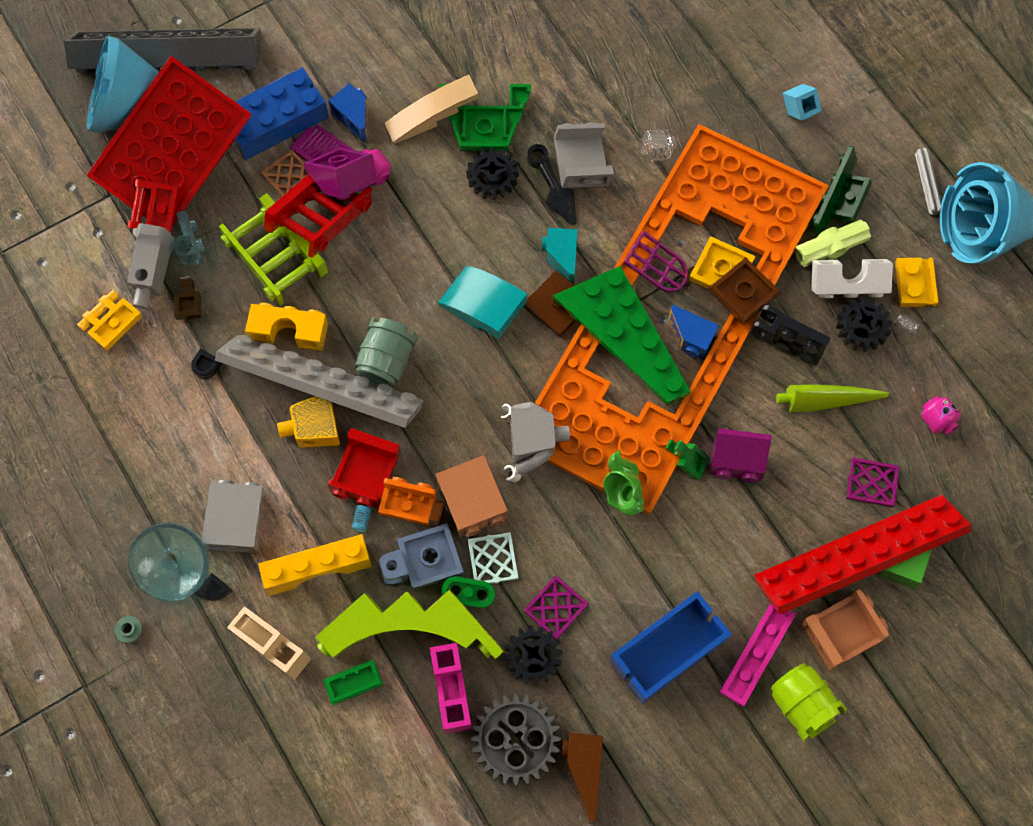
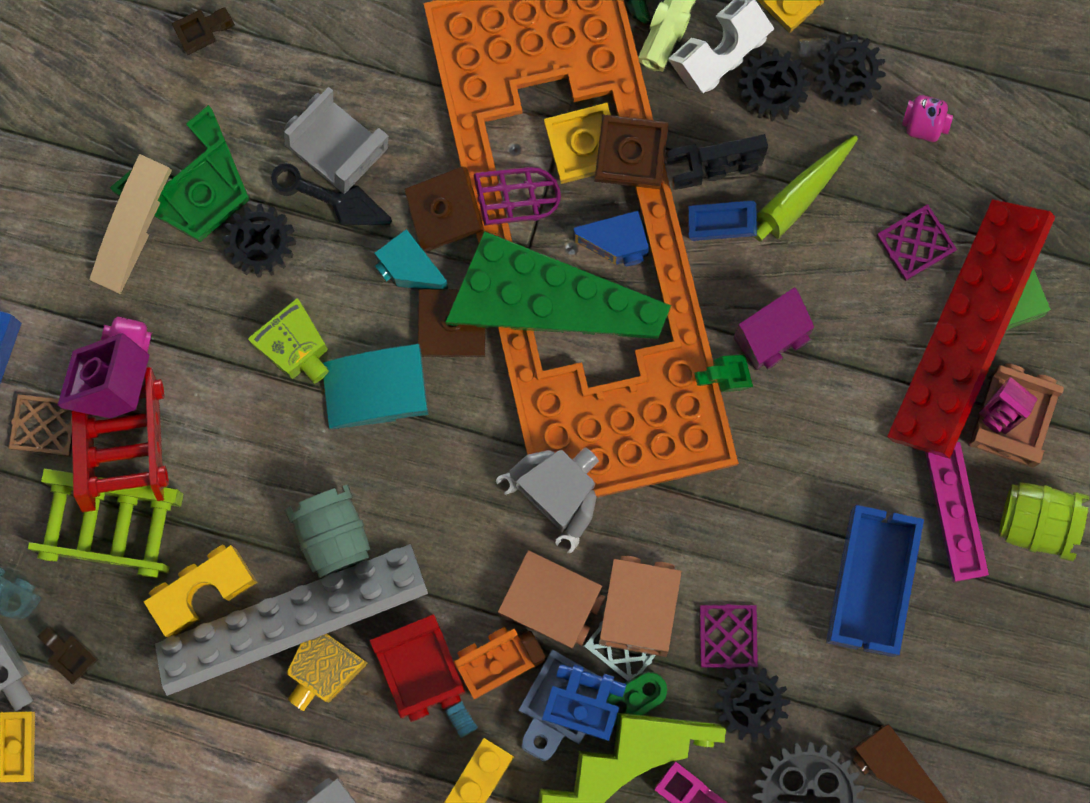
camera: 40 degrees left, 10 degrees up
black tile [191,349,223,379] -> none
magenta window [290,124,354,161] -> none
blue slope [328,83,368,142] -> none
bright green hair [603,450,645,516] -> none
clear head [639,129,676,162] -> none
none -> dark brown plate [171,7,235,55]
none -> lime torso [248,298,329,384]
none -> reddish brown plate [404,166,484,252]
none -> blue plate [542,663,627,741]
none -> nougat panel [599,556,682,657]
none -> blue tile [689,201,757,241]
none -> black gear [813,34,886,107]
none -> dark pink slope [979,377,1037,435]

